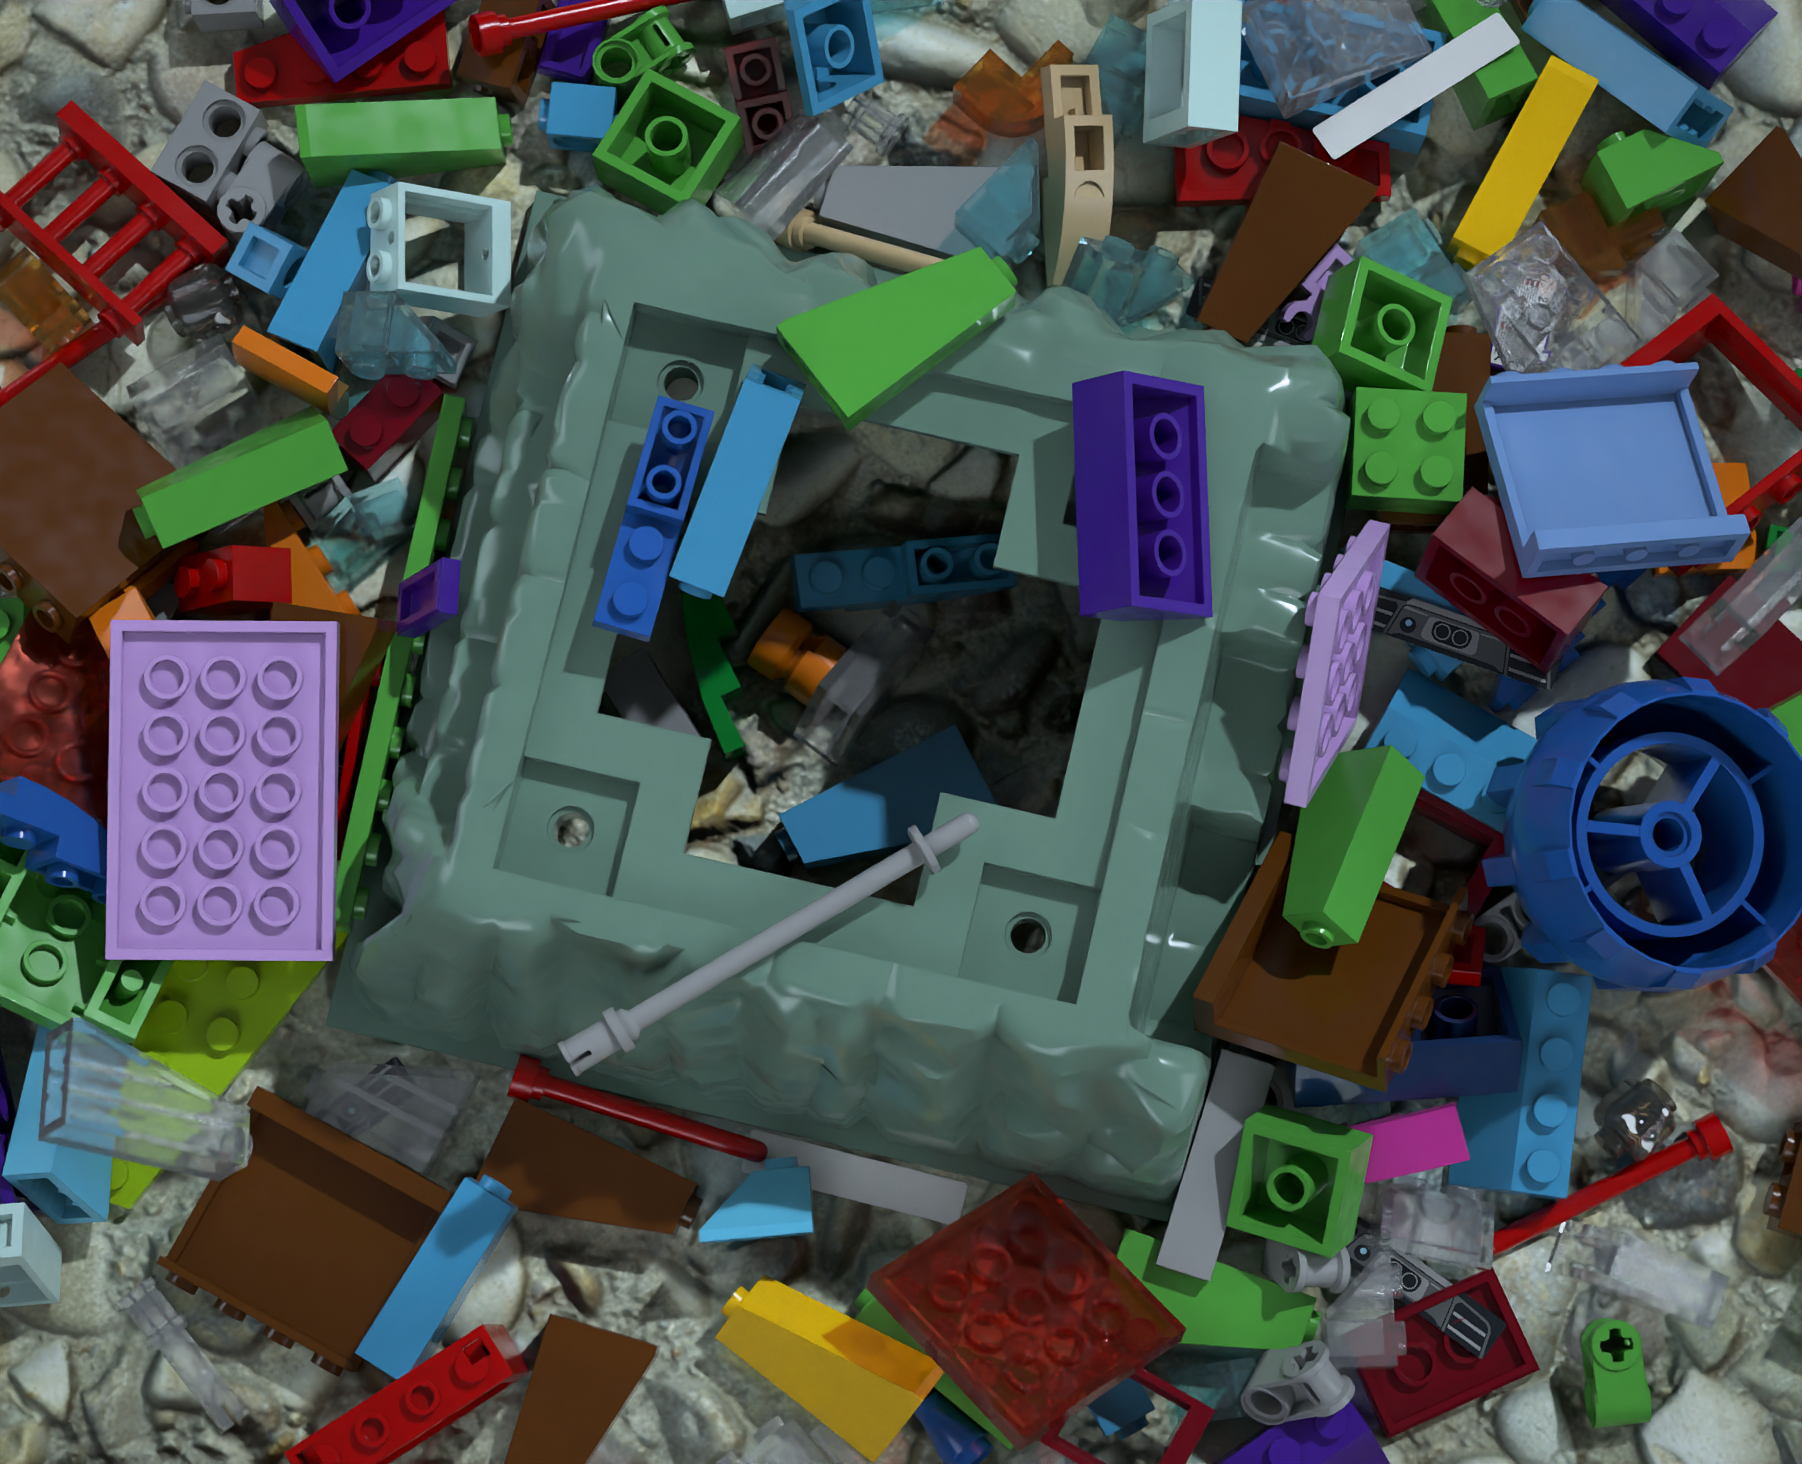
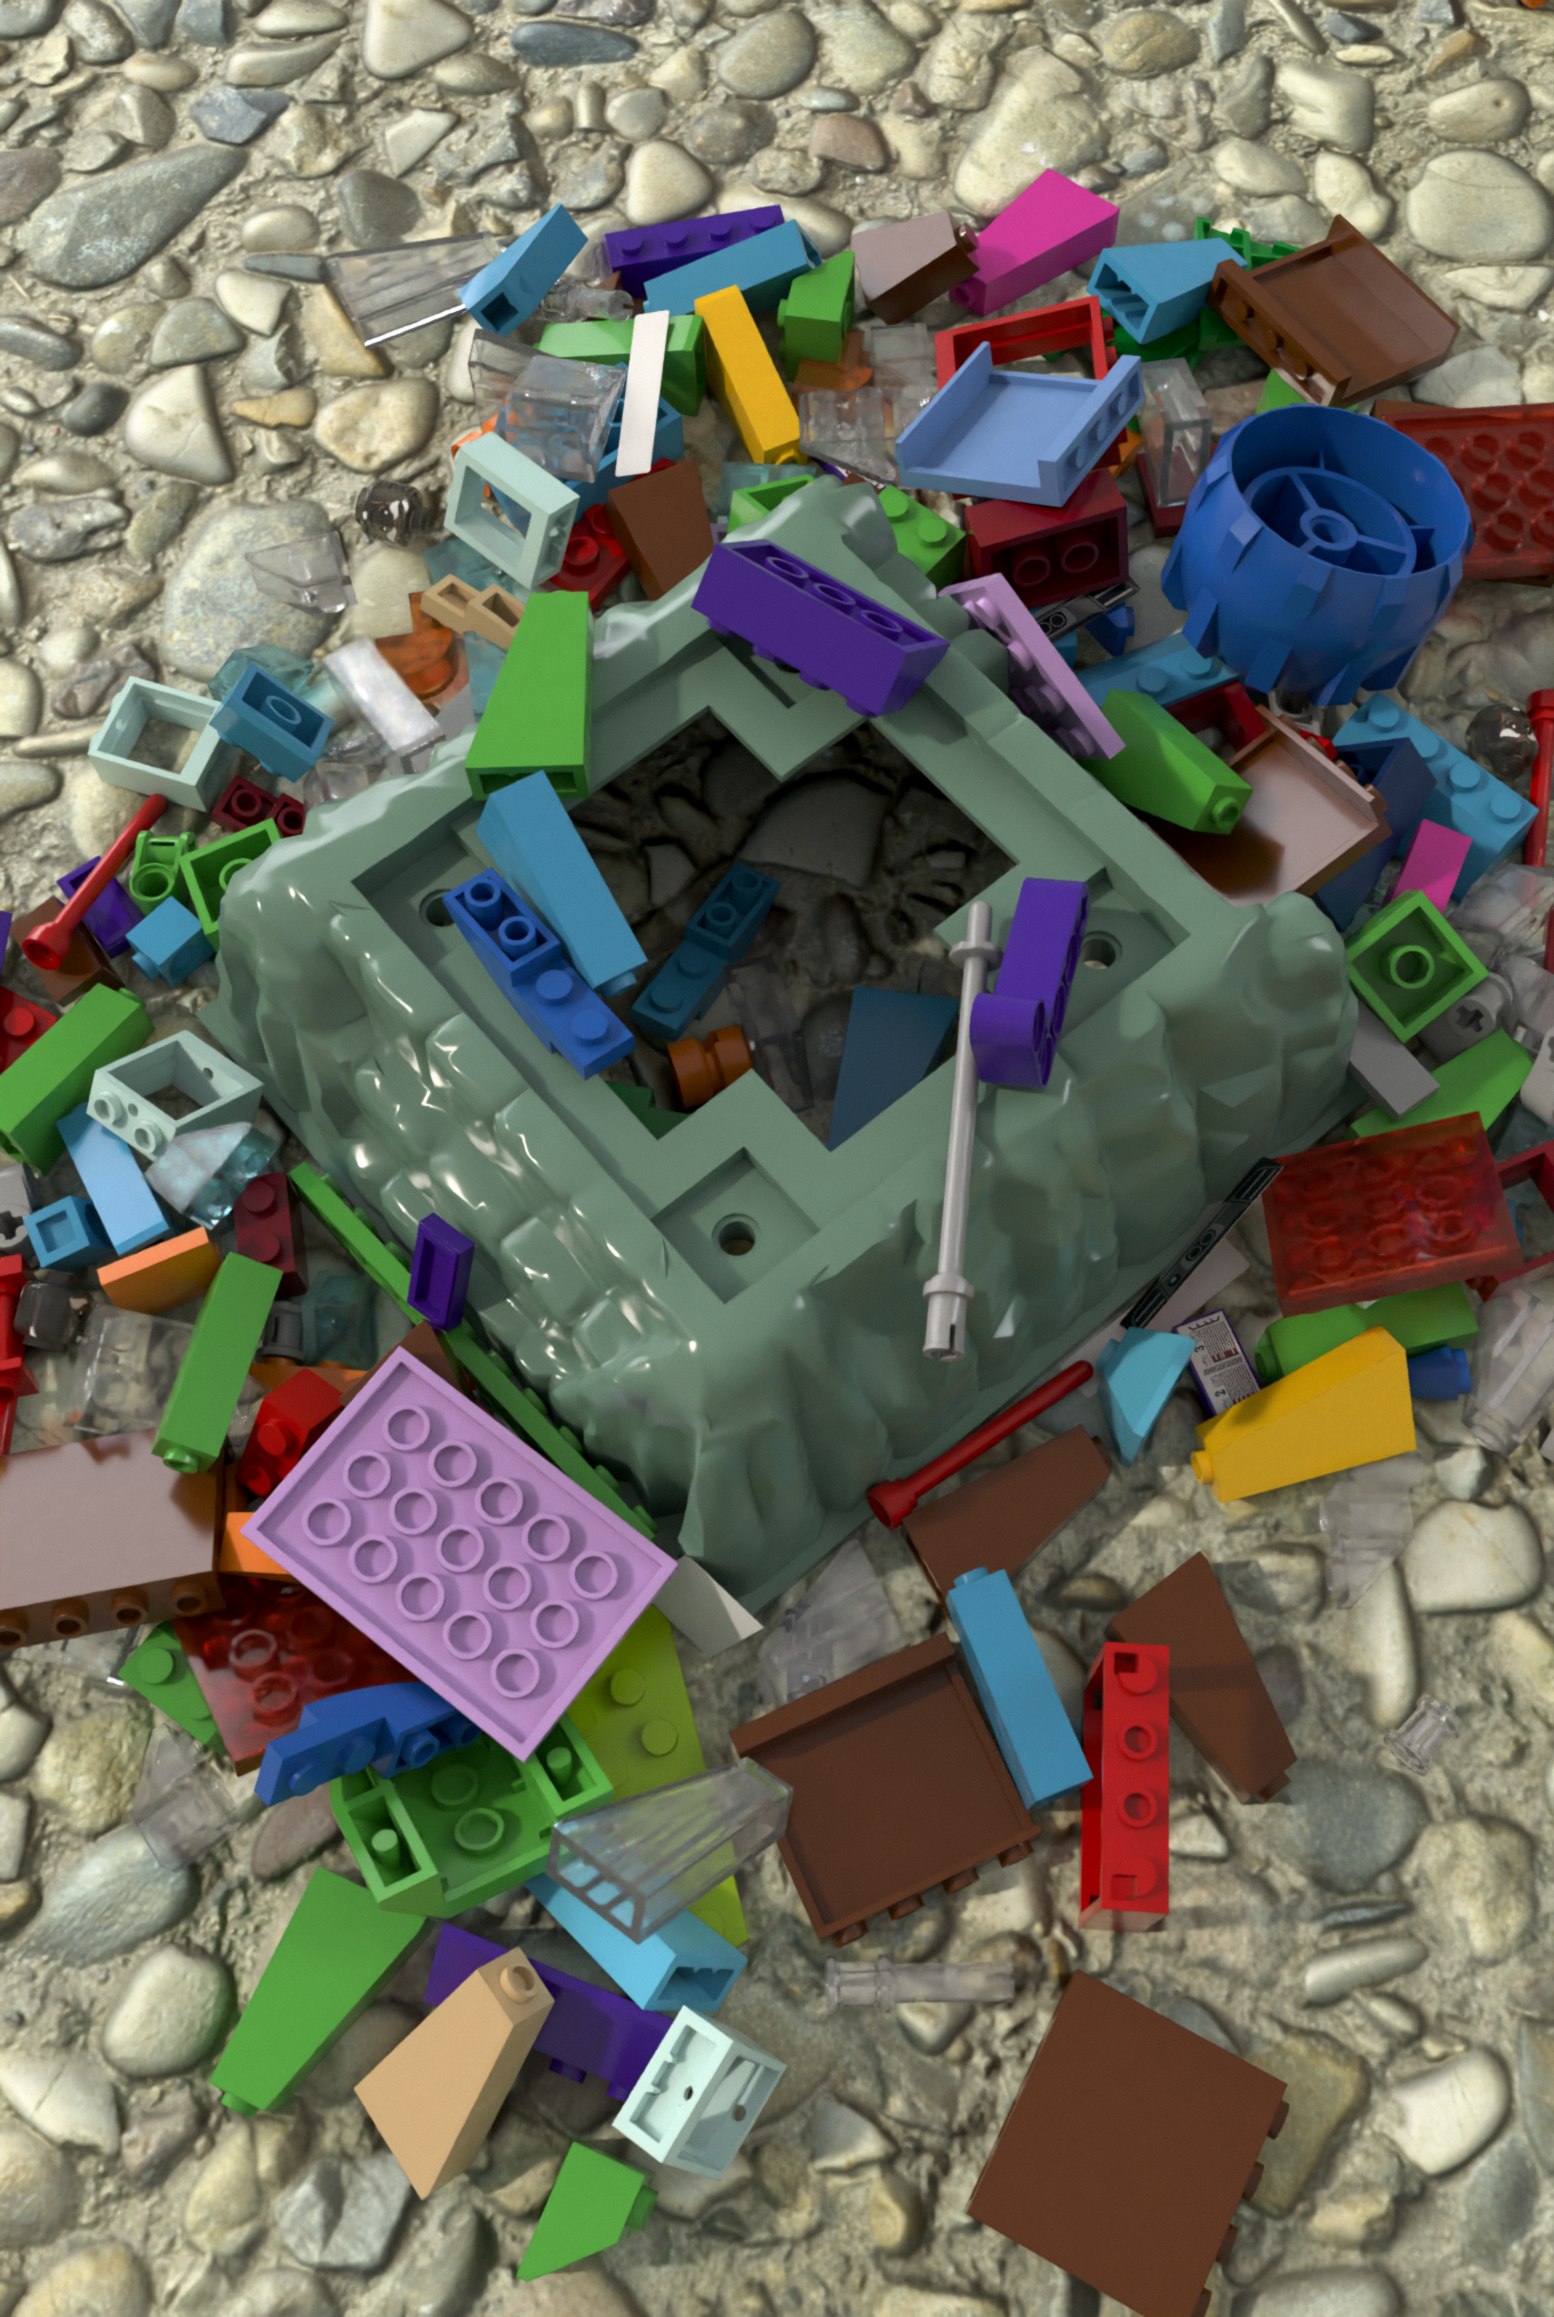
camera: 50 degrees left, 15 degrees down
none -> clear slope [322,636,447,776]
none -> white sticker [652,1555,764,1658]
none -> dark purple beam [969,877,1090,1089]
none -> sticker [1120,1157,1283,1330]
none -> tile [1170,1308,1262,1419]

